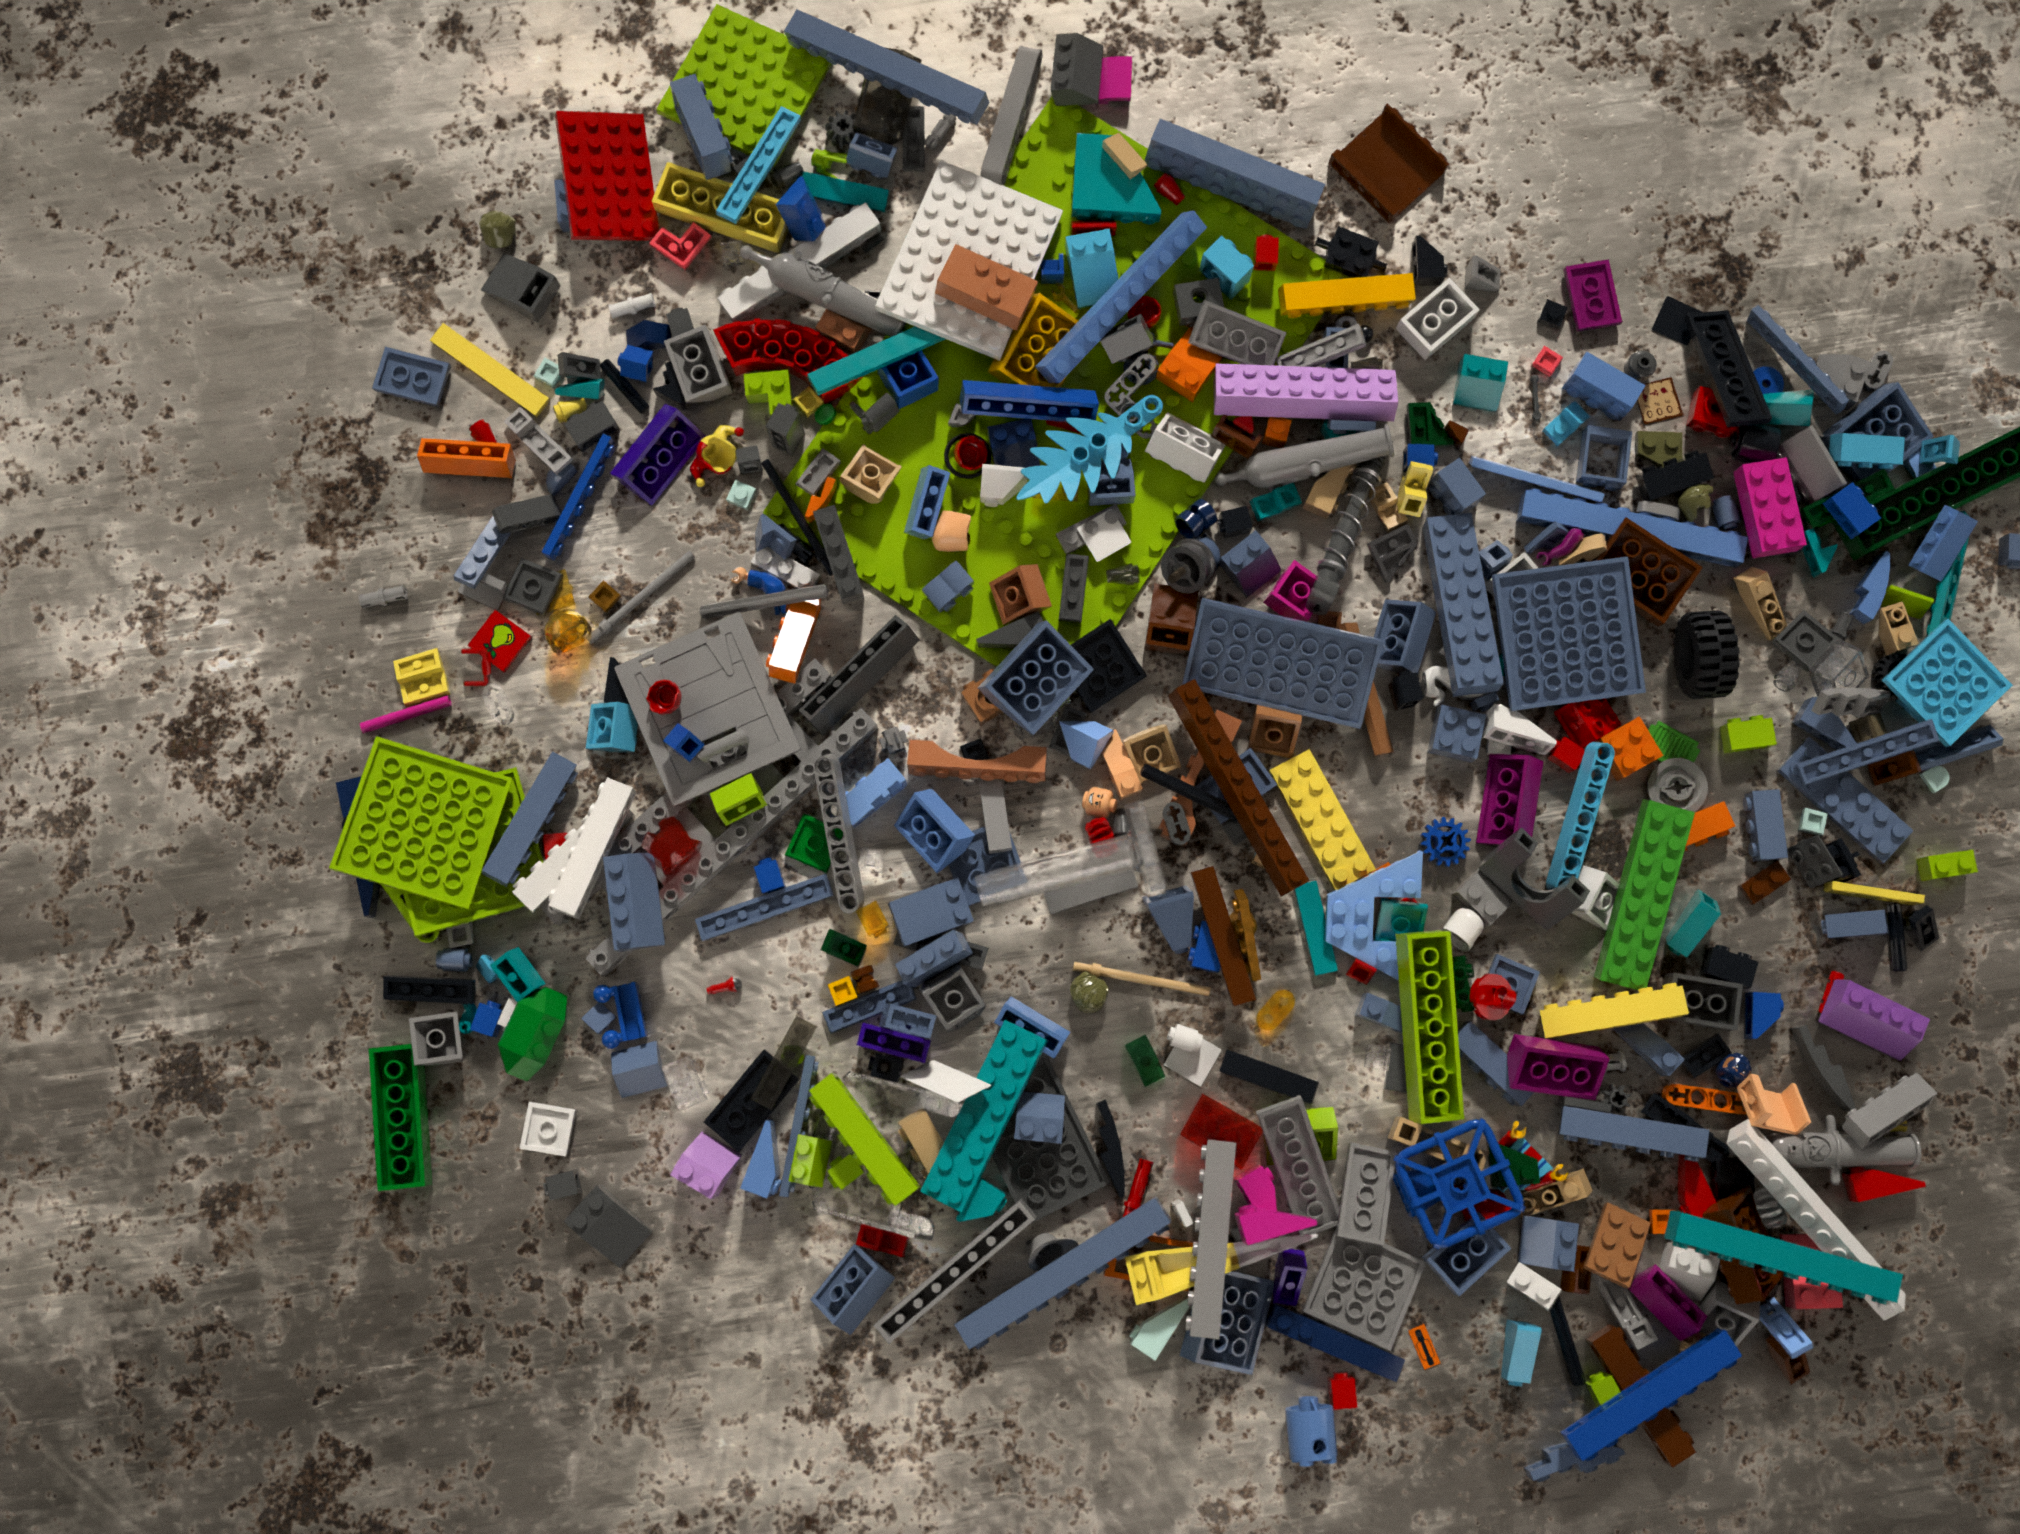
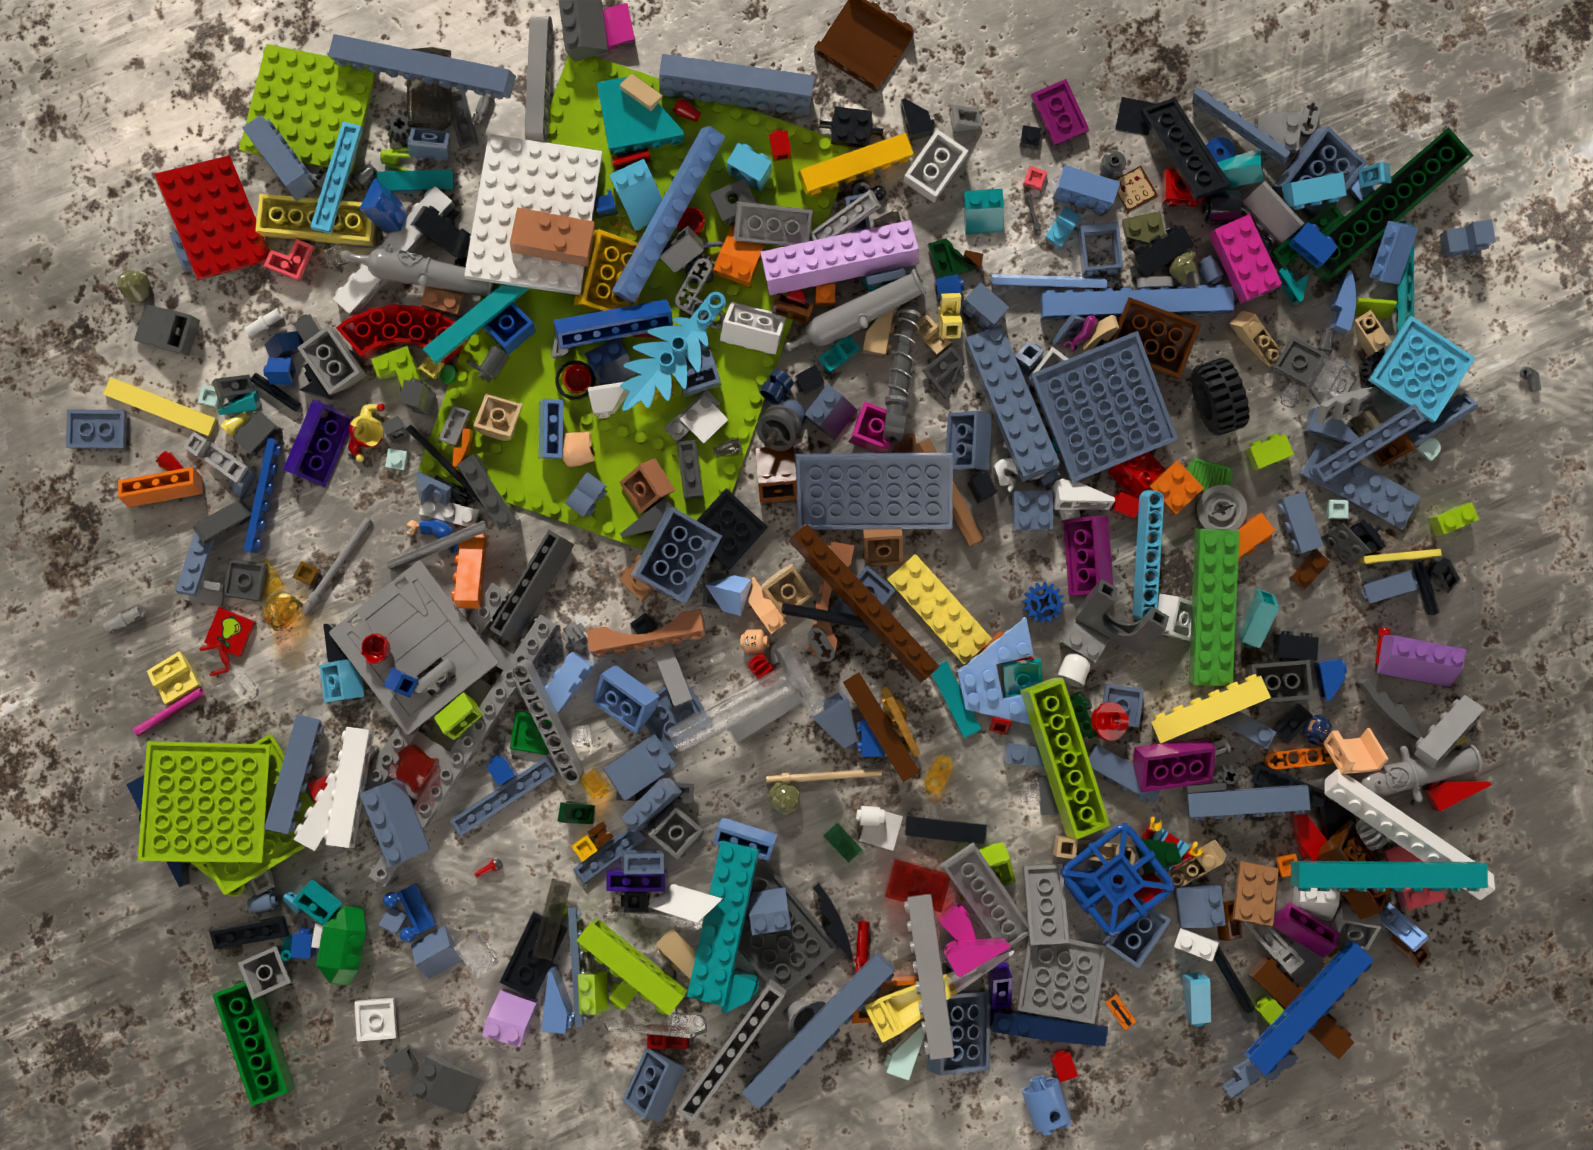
camera: 10 degrees left, 5 degrees up
white tile [1171,1199,1194,1227] -> none
none -> black brick [410,205,471,260]

